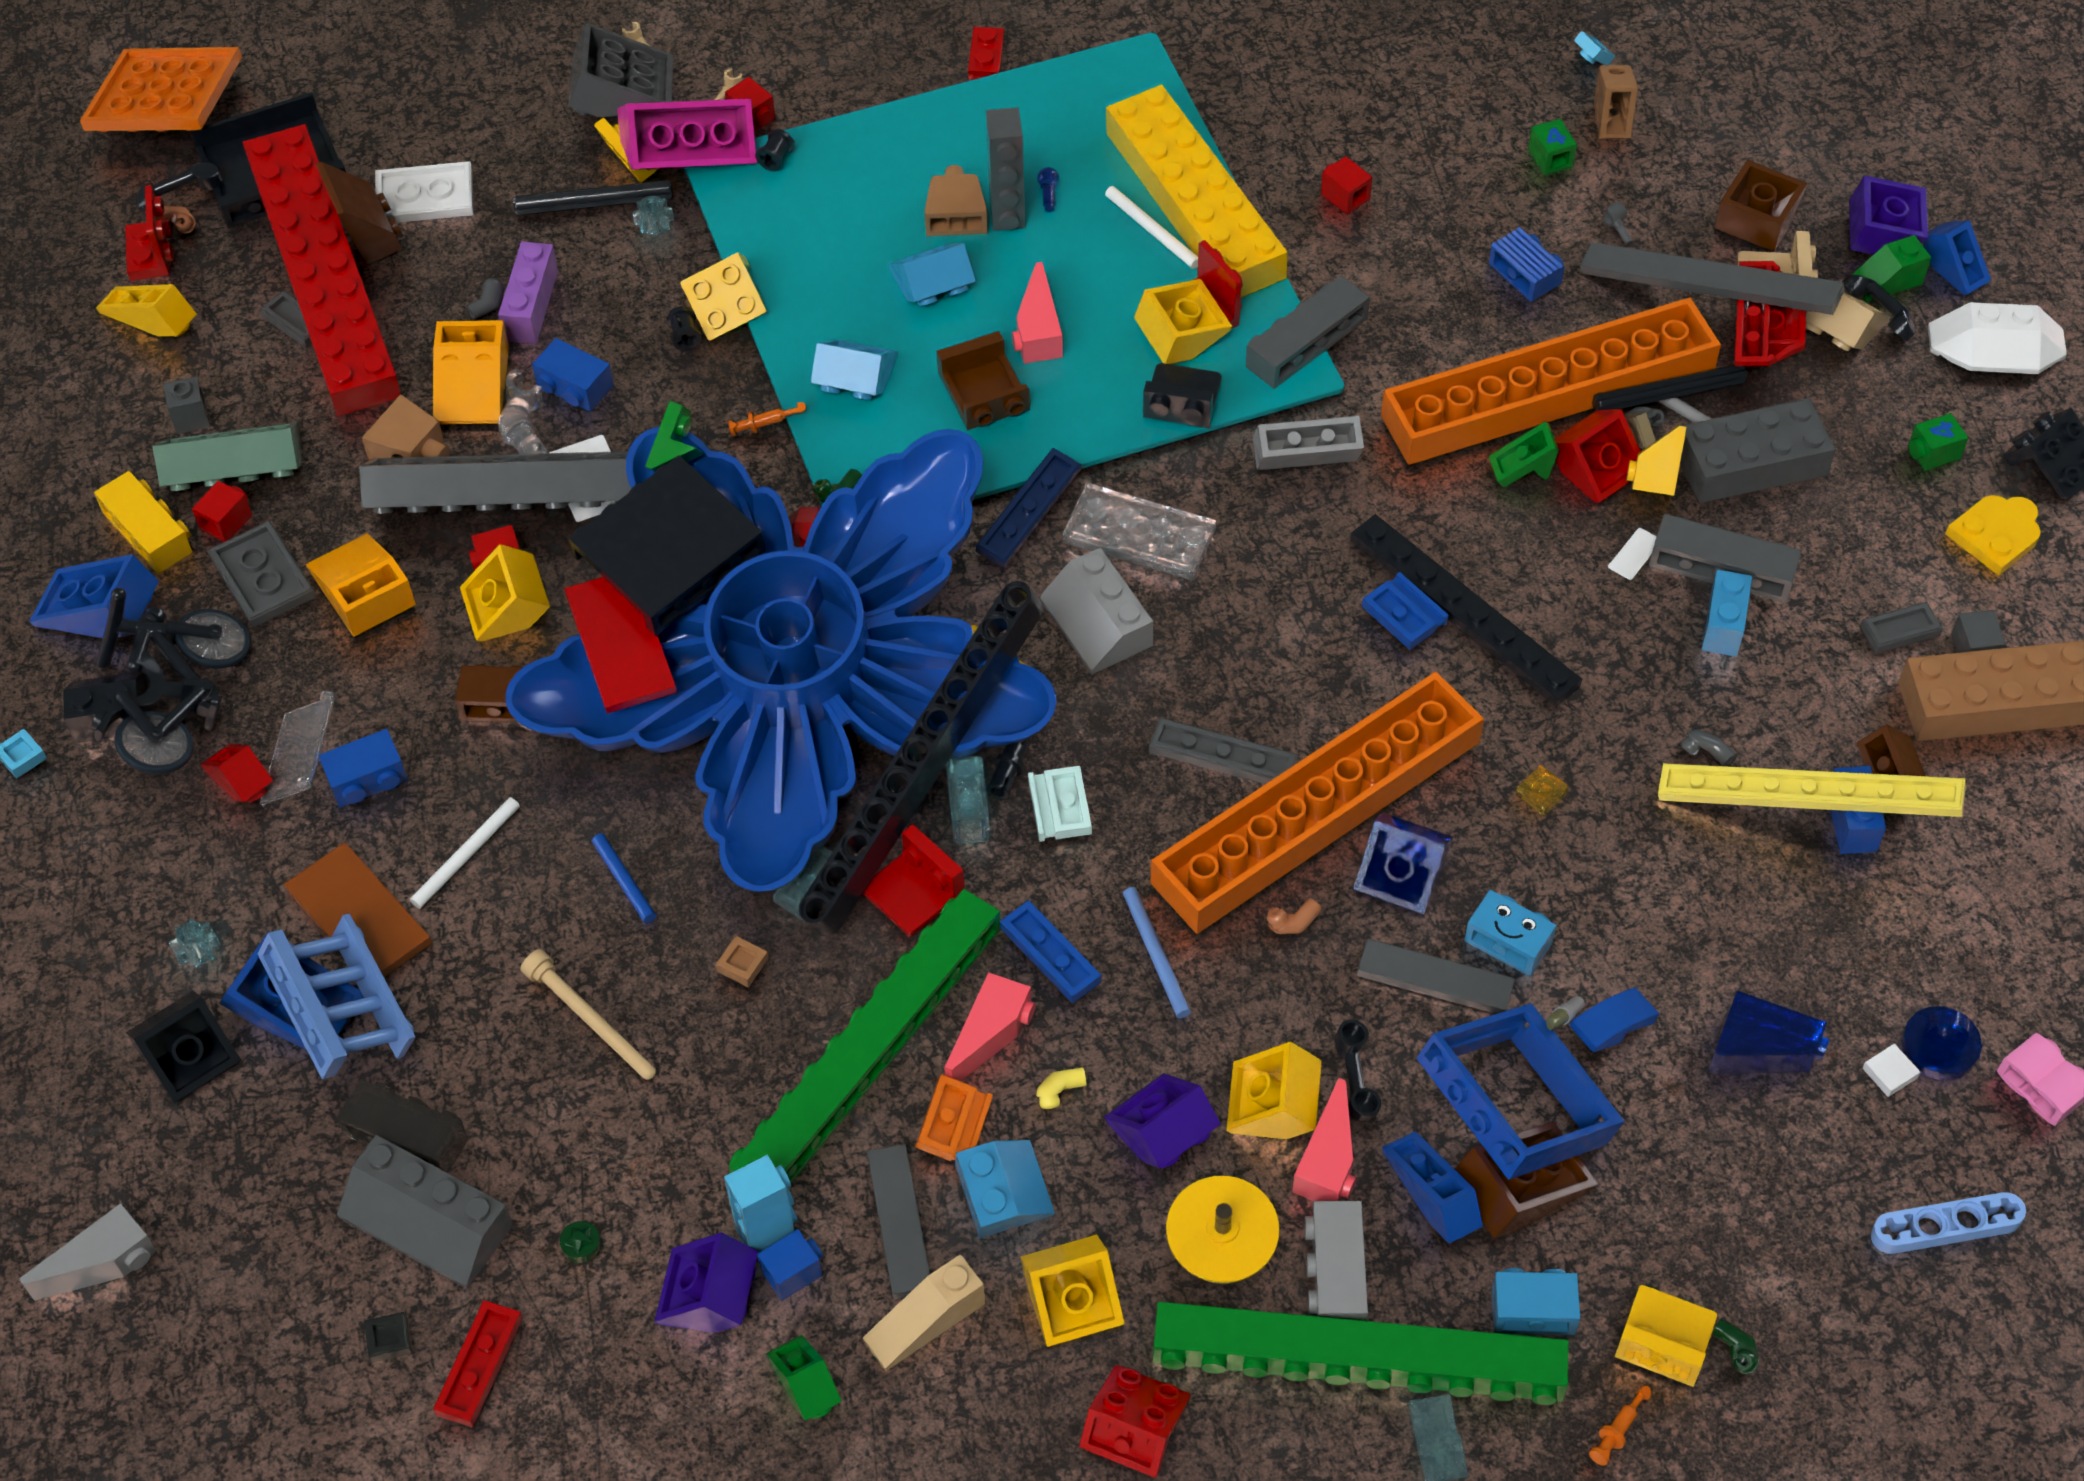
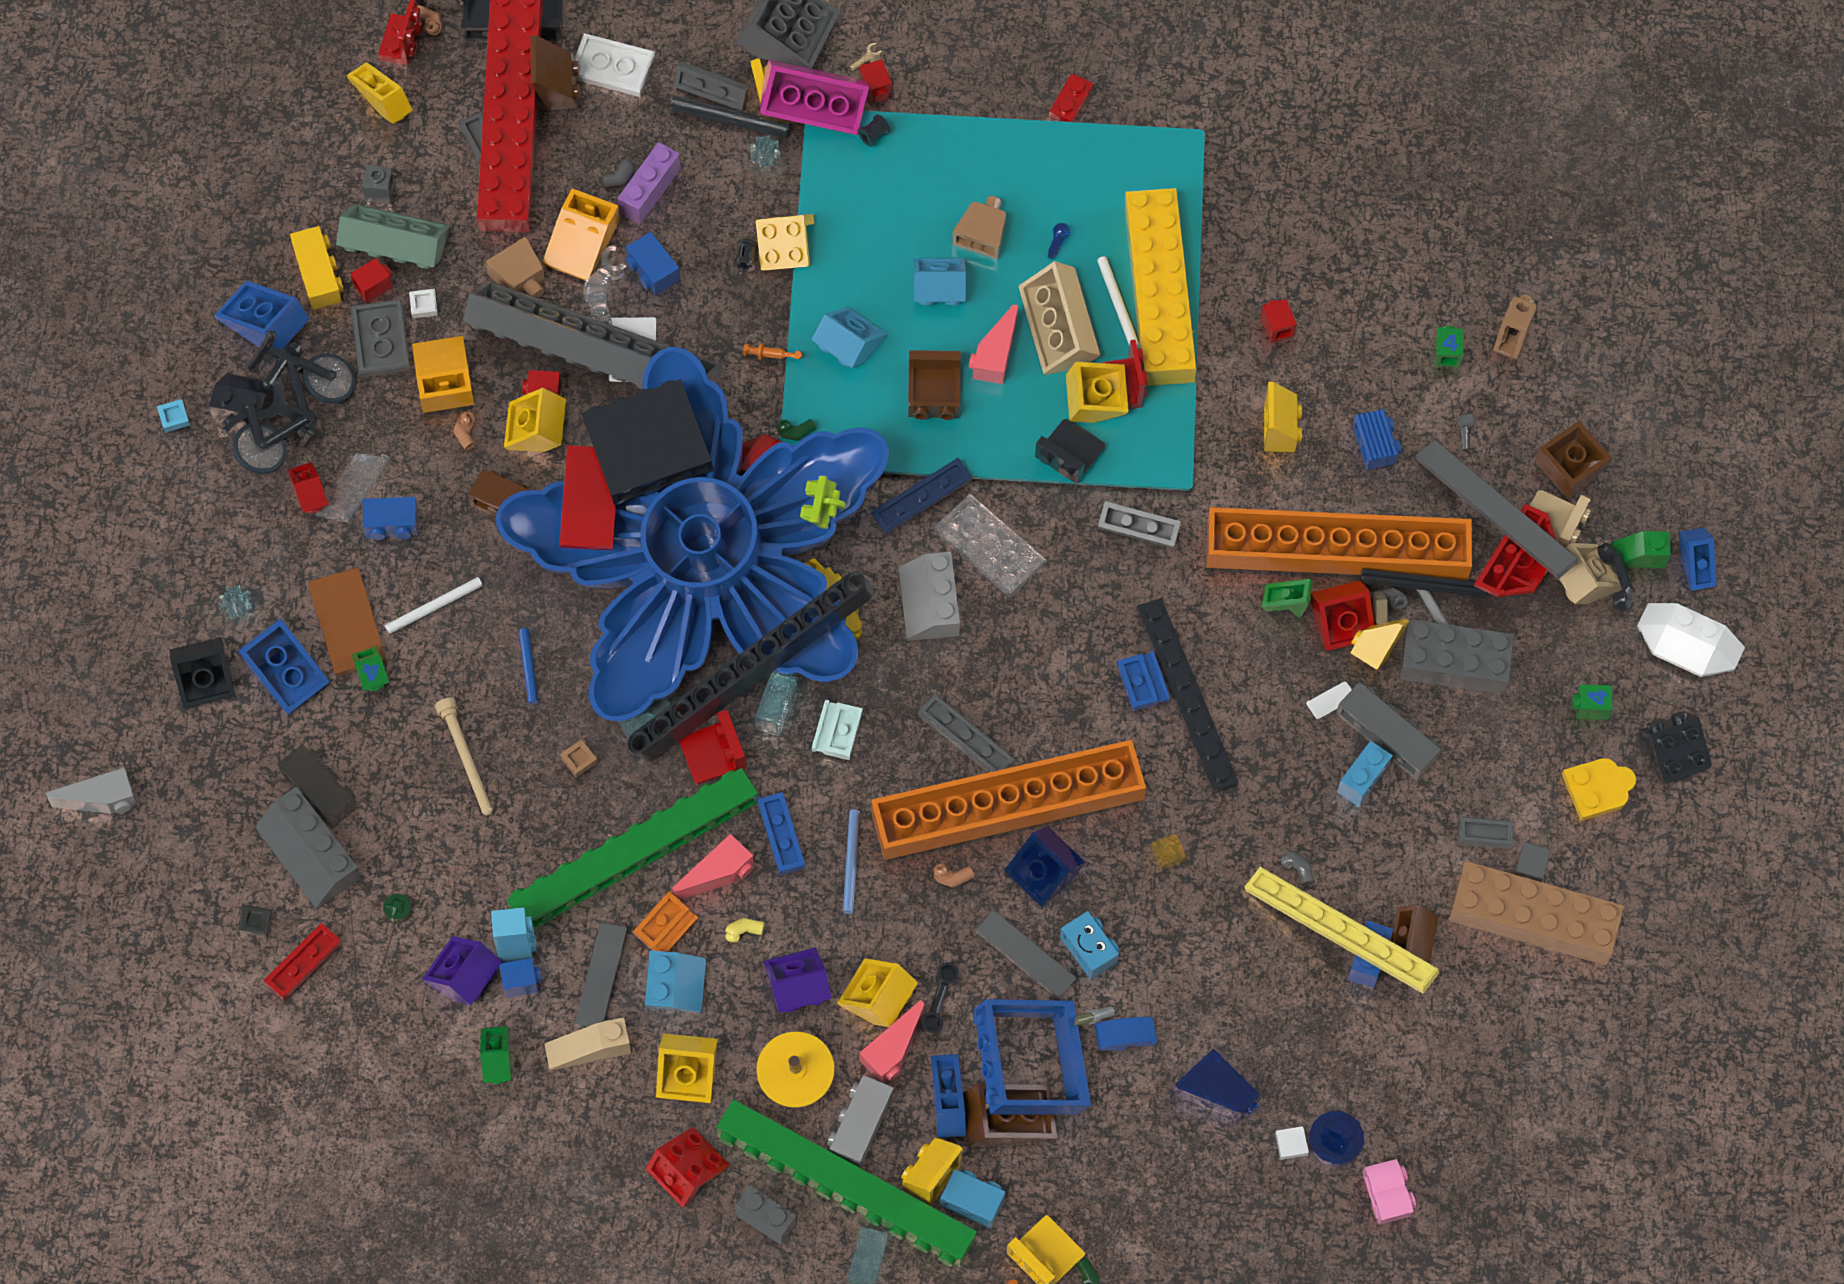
camera: 20 degrees right, 10 degrees up
medium blue fence [257,913,415,1080] -> none
green slope [645,401,704,473] -> none
dark grey brick [986,107,1025,231] -> none
black pin [986,737,1032,800] -> none
dark grey brick [1246,275,1370,389] -> none
medium azure plate [1574,31,1616,65] -> none
dark purple slope [1849,175,1928,255] -> none
light blue beam [1871,1192,2026,1254] -> none
none -> green brick [351,646,389,691]
none -> white tile [409,289,438,318]
none -> nougat arm [453,411,476,451]
none -> dark grey hinge [673,61,750,111]
none -> dark grey brick [734,1186,796,1245]
none -> lime hips [800,476,846,529]
none -> yellow slope [901,1138,963,1206]
none -> tan slope [1018,261,1100,375]
none -> yellow slope [1264,382,1302,452]

